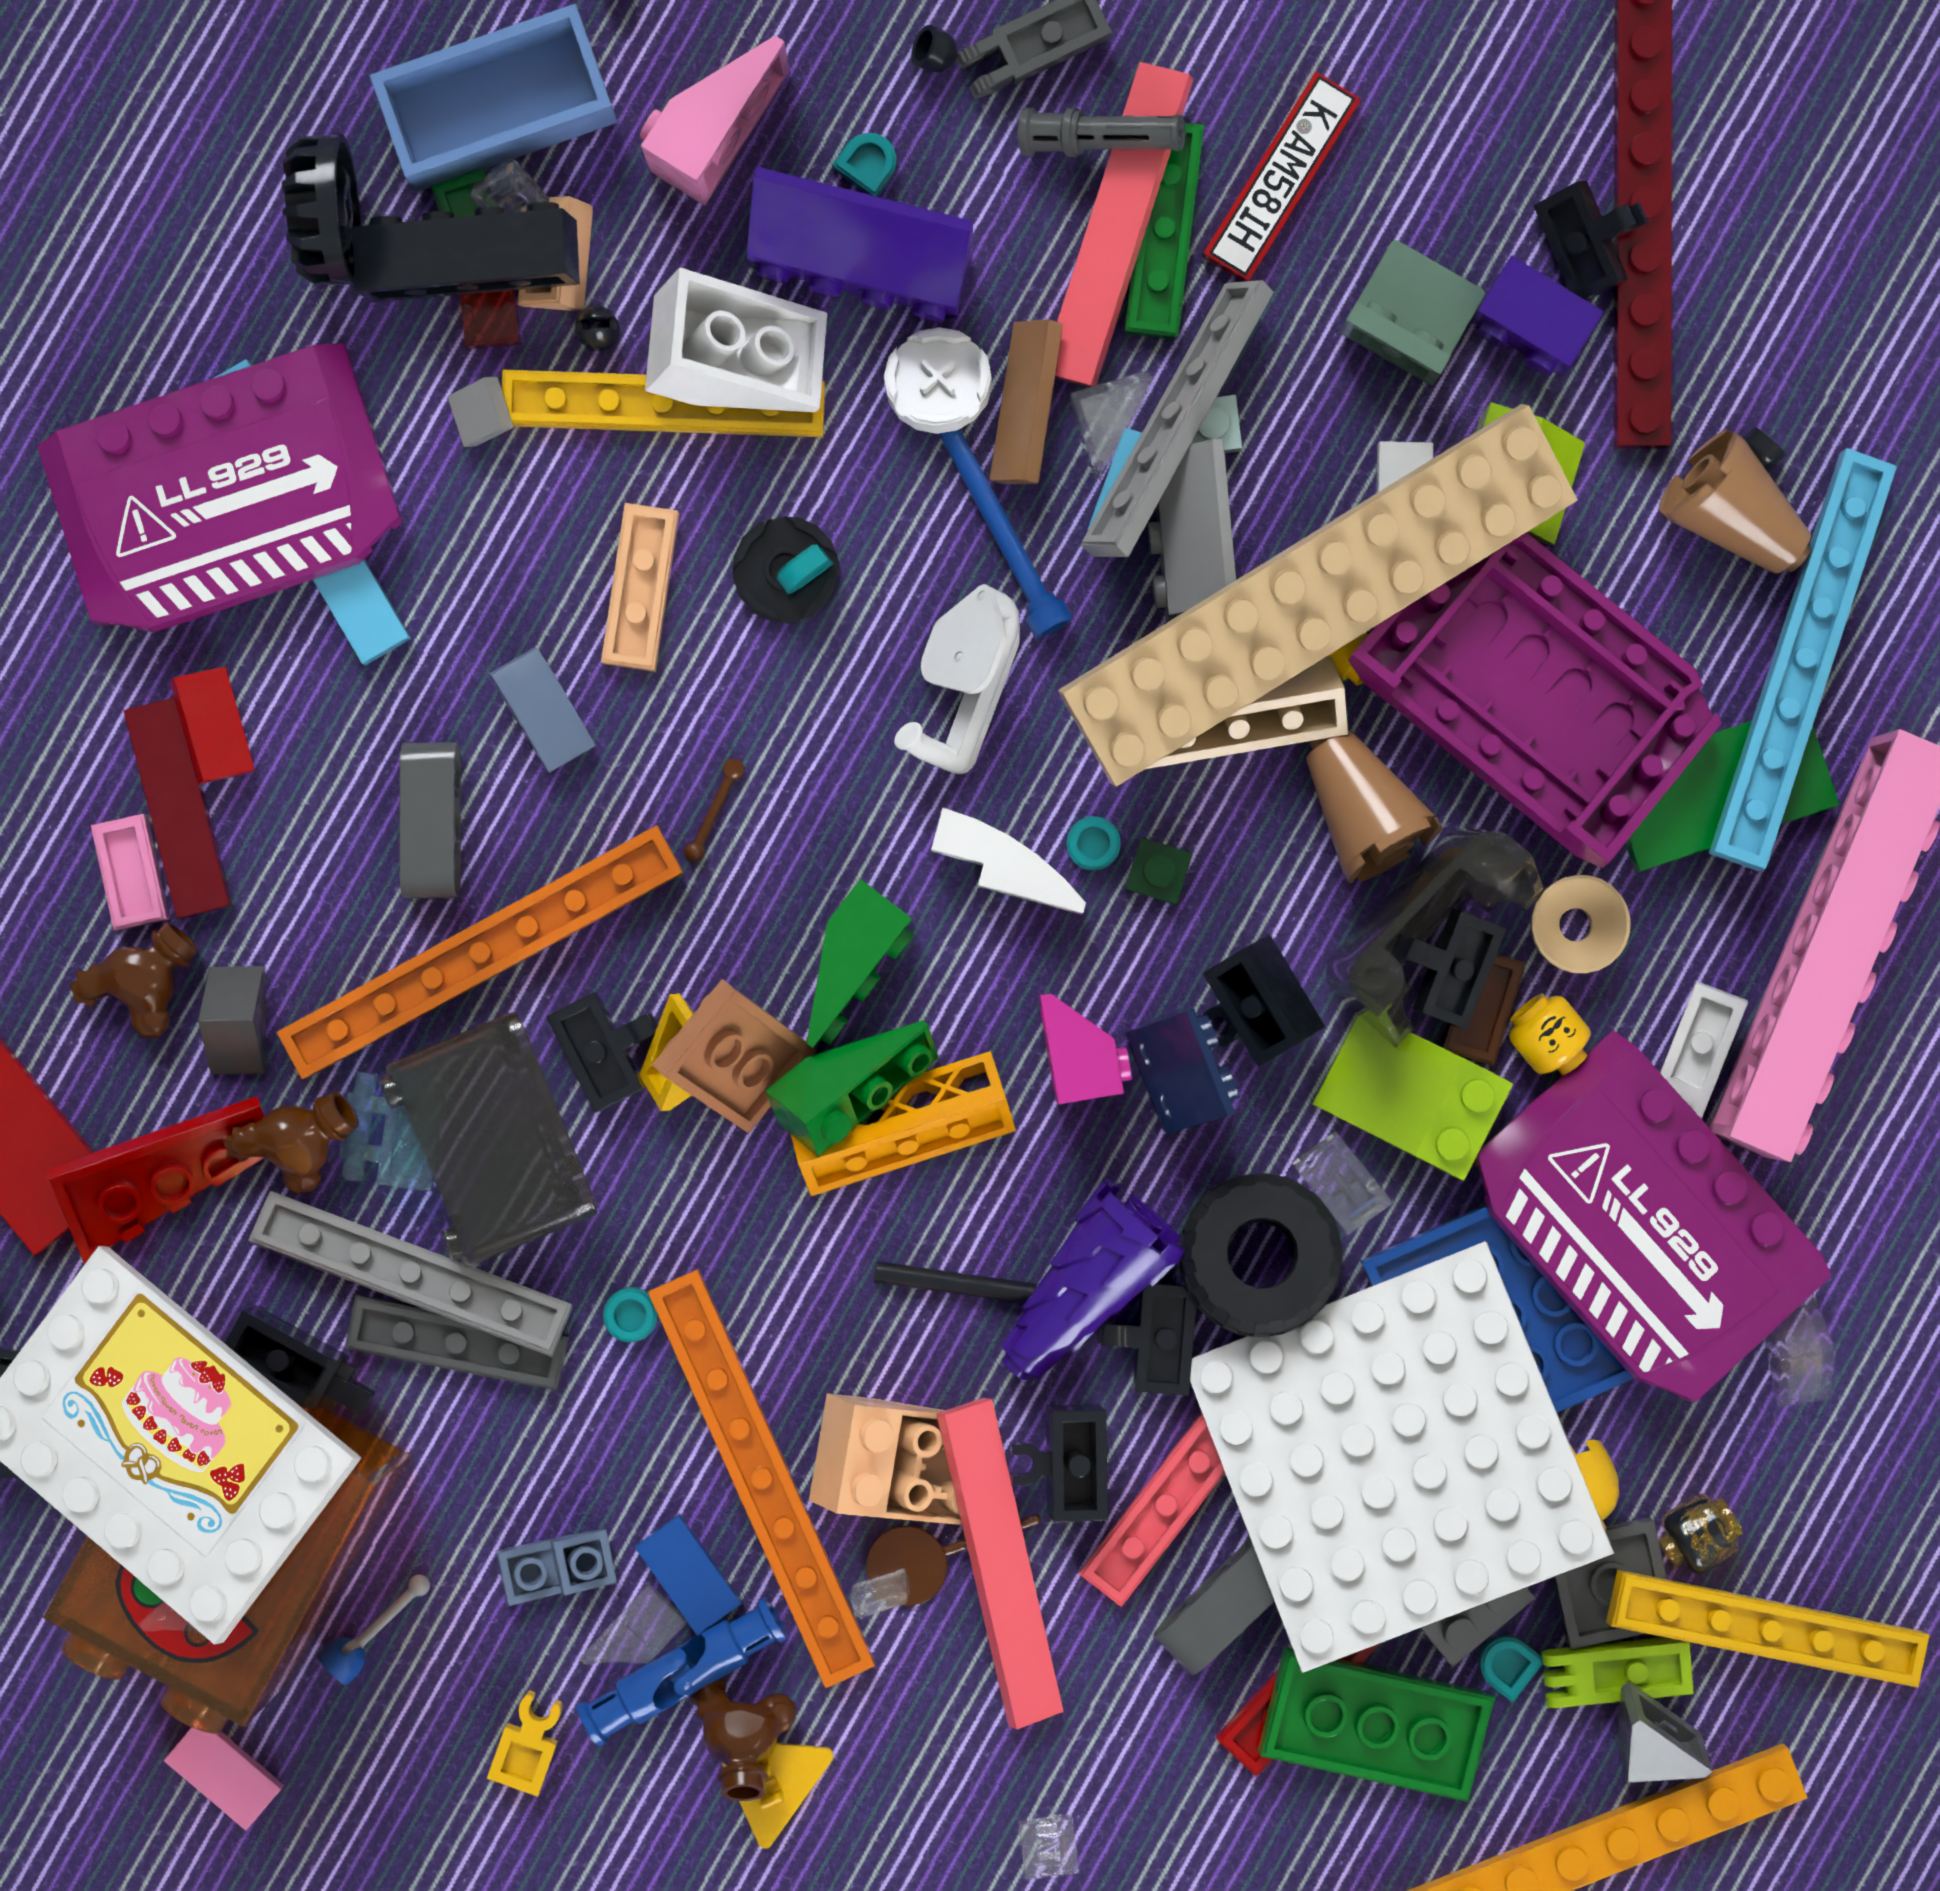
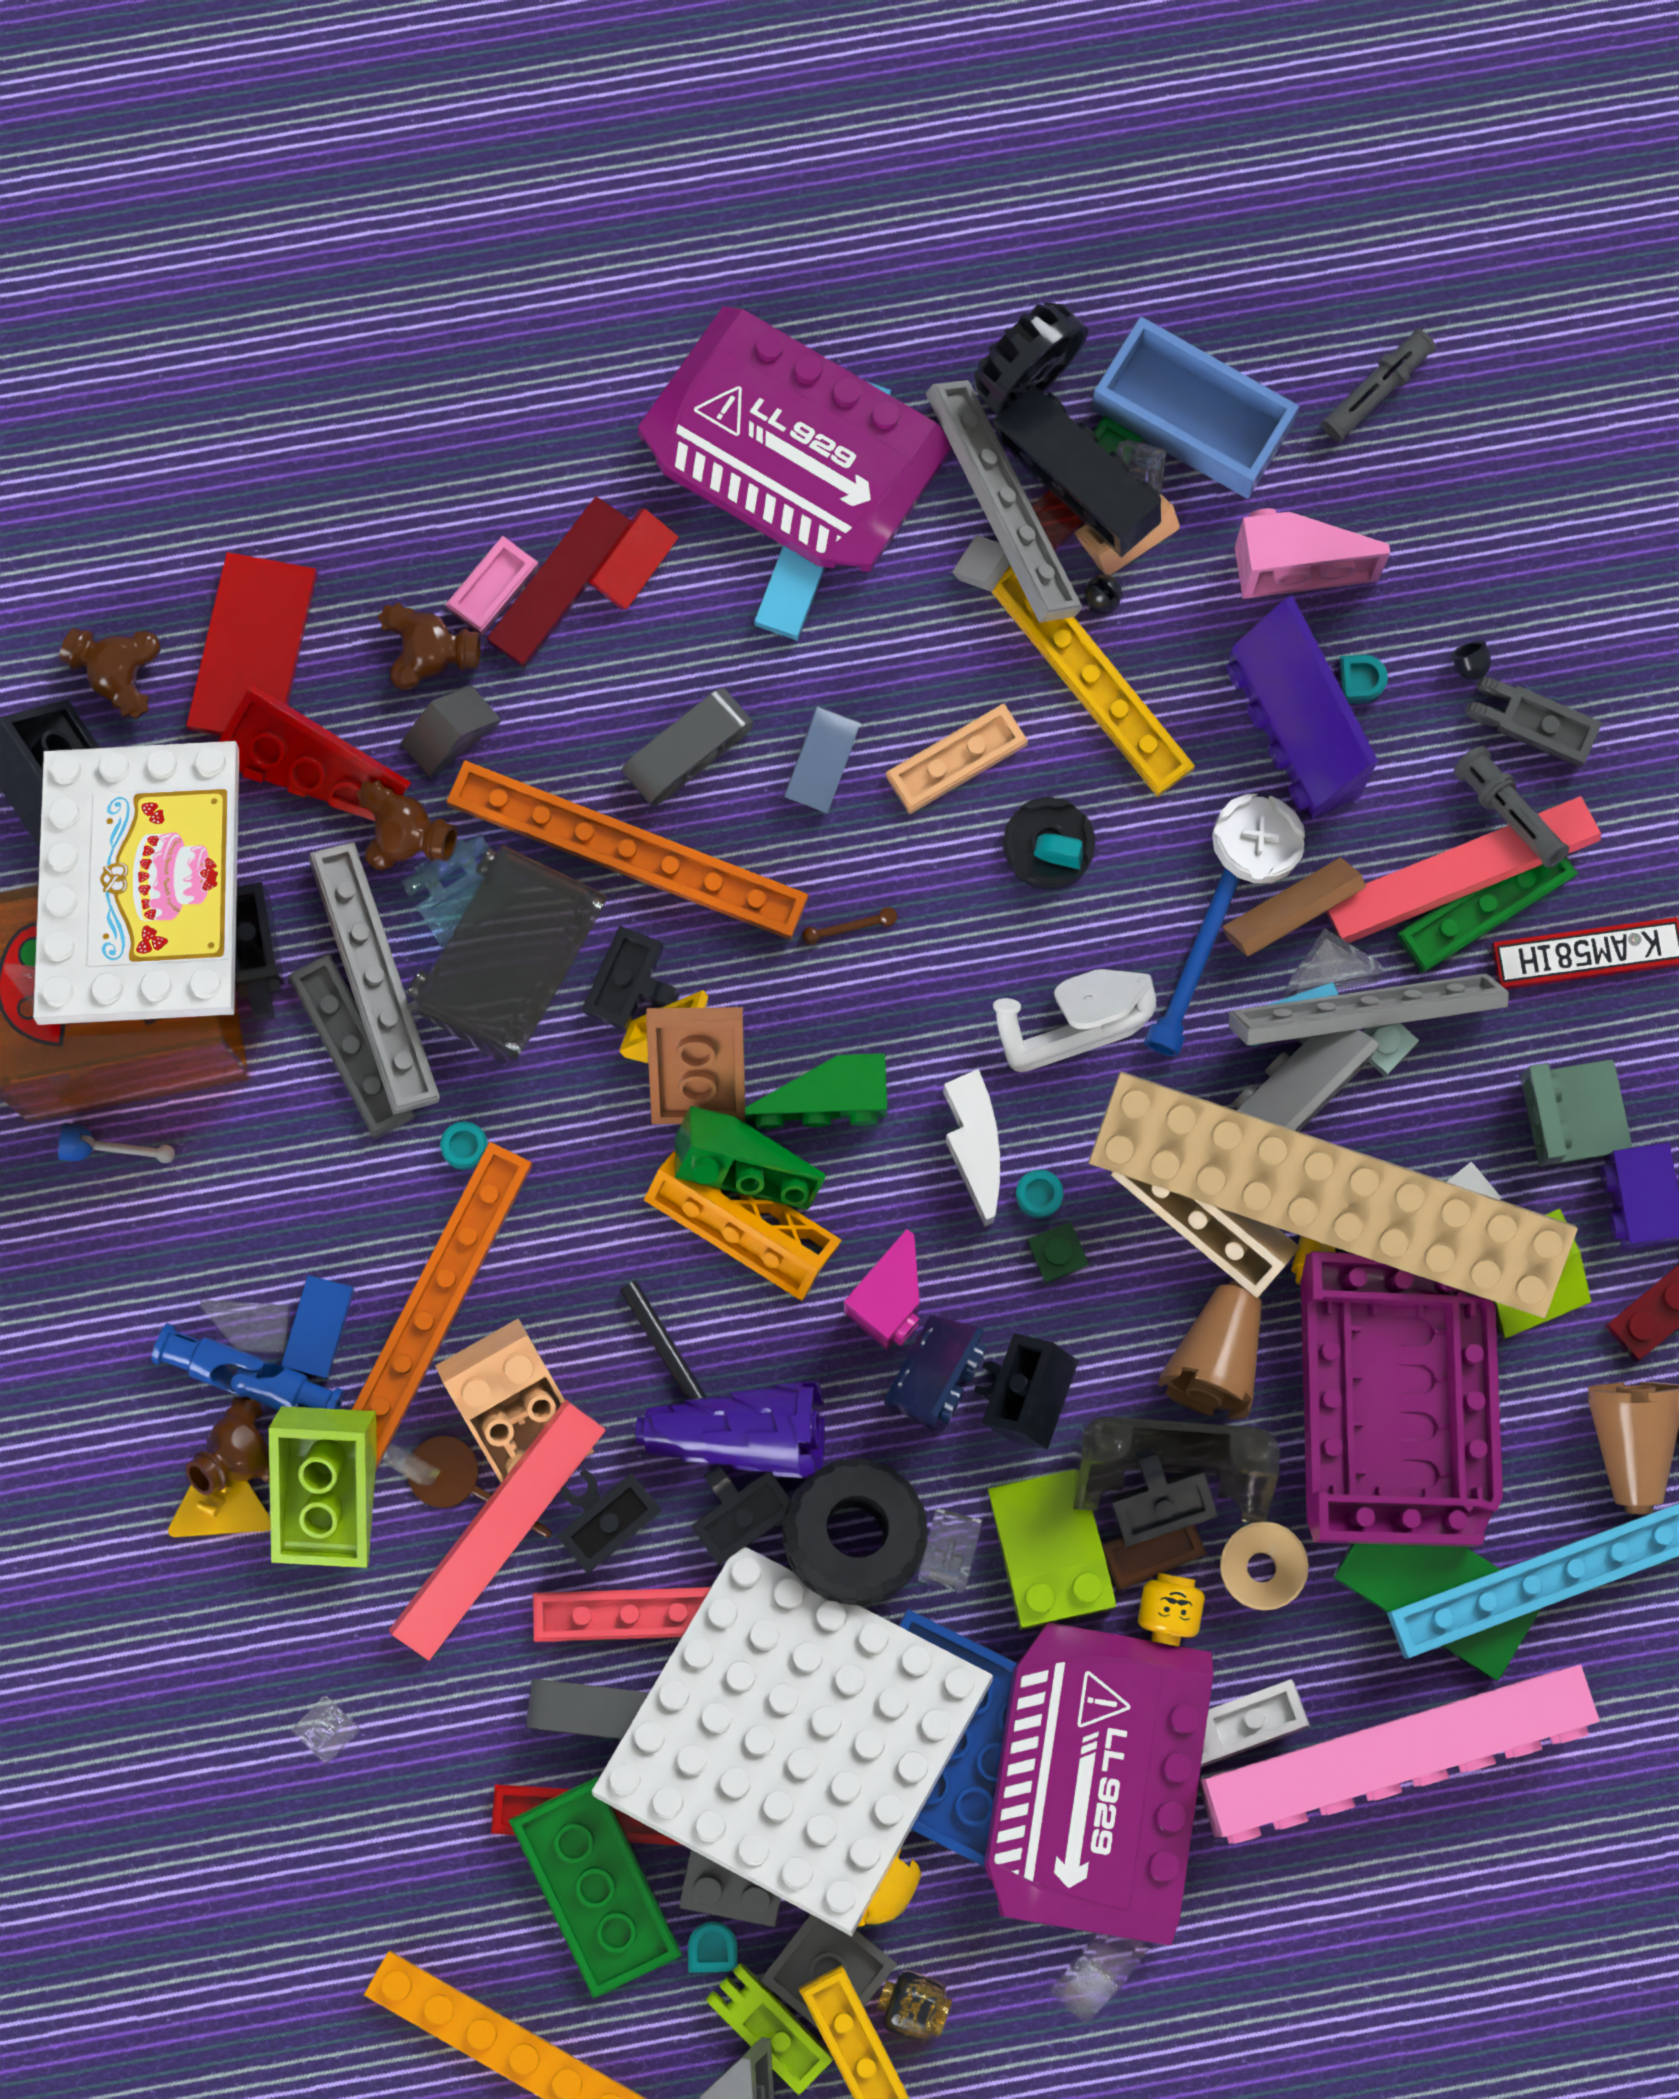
camera: 55 degrees right, 10 degrees down
yellow plate [487,1690,562,1797] -> none
sand blue slope [495,1529,617,1606] -> none
white slope [645,267,827,412] -> none
none -> lime slope [269,1406,377,1568]
none -> light grey tile [926,380,1083,623]

